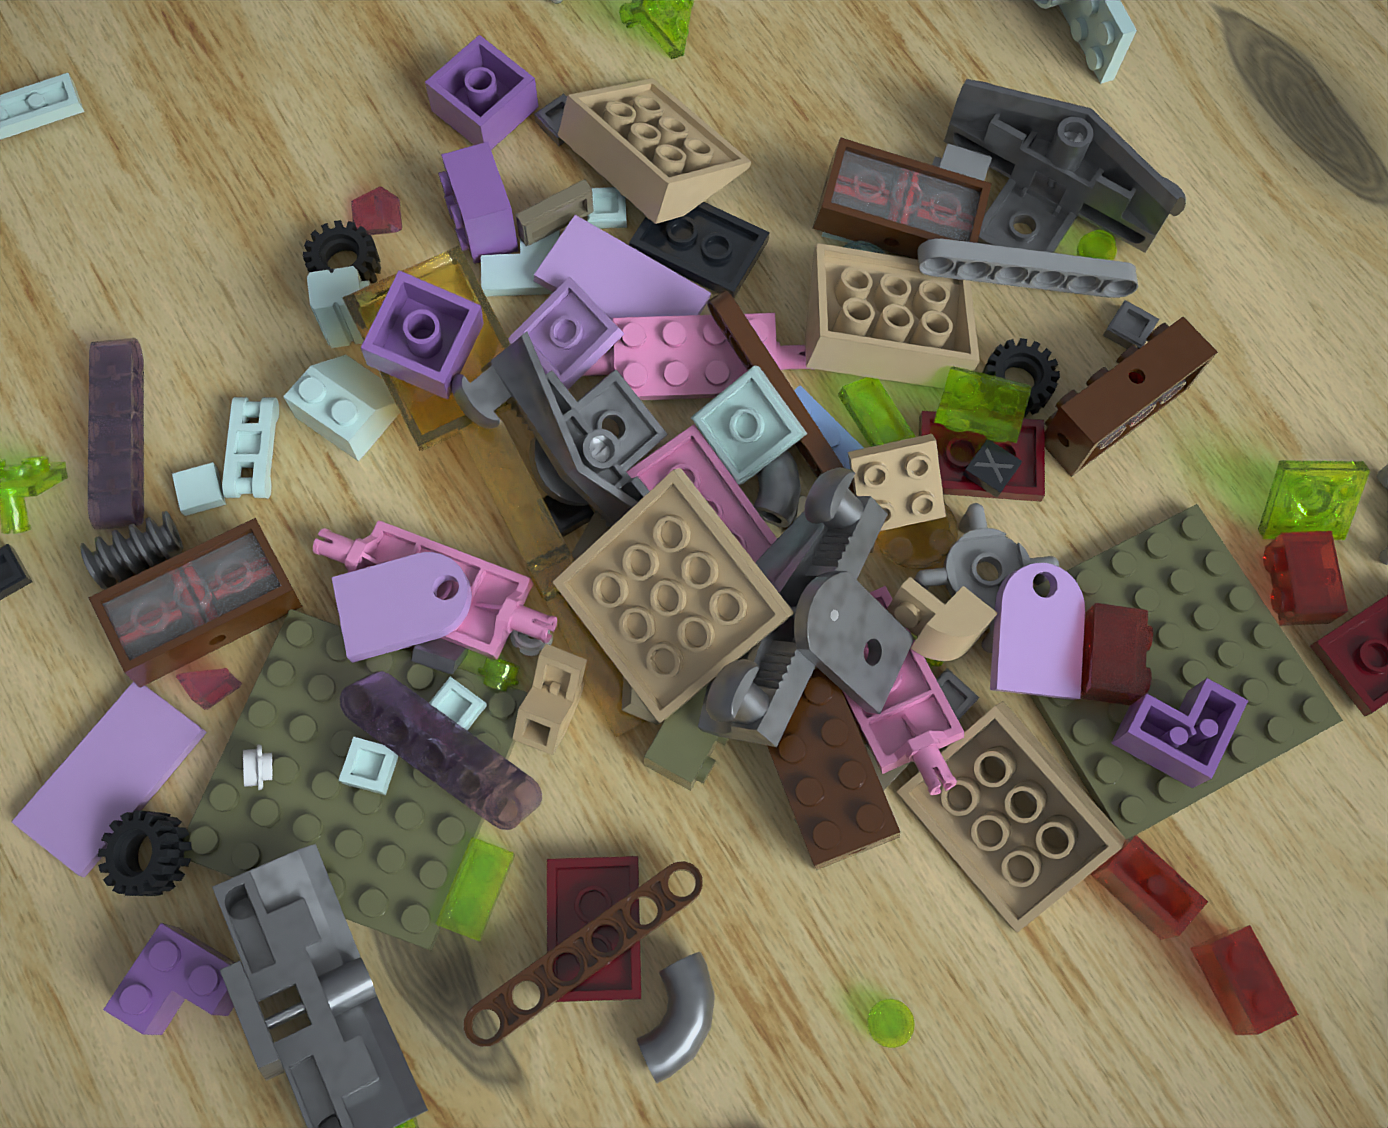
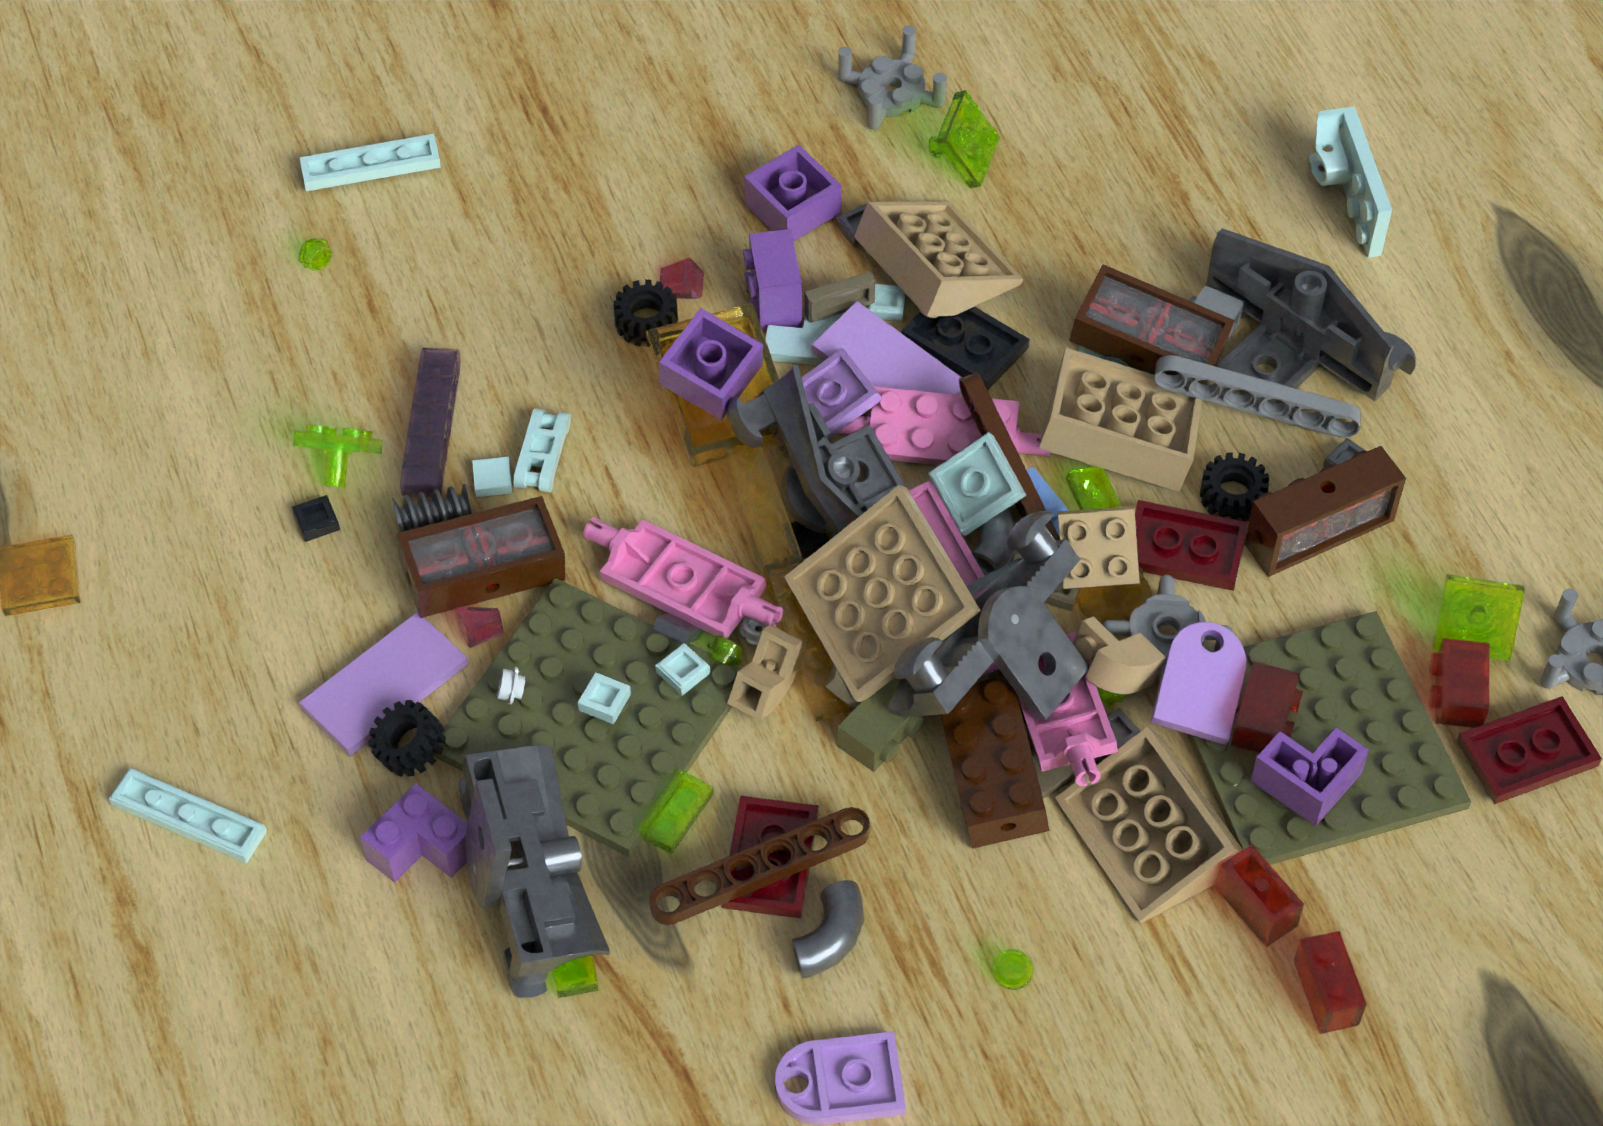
camera: 15 degrees right, 15 degrees down
light aqua slope [283,355,410,461] -> none
light aqua brick [307,266,379,348] -> none
lavender tile [332,552,472,663] -> none
clear purple beam [340,671,542,830] -> none
clear neon green bracket [934,366,1031,443] -> none
black tile [962,439,1023,498] -> none
clear neon green plate [1077,230,1117,260] -> none

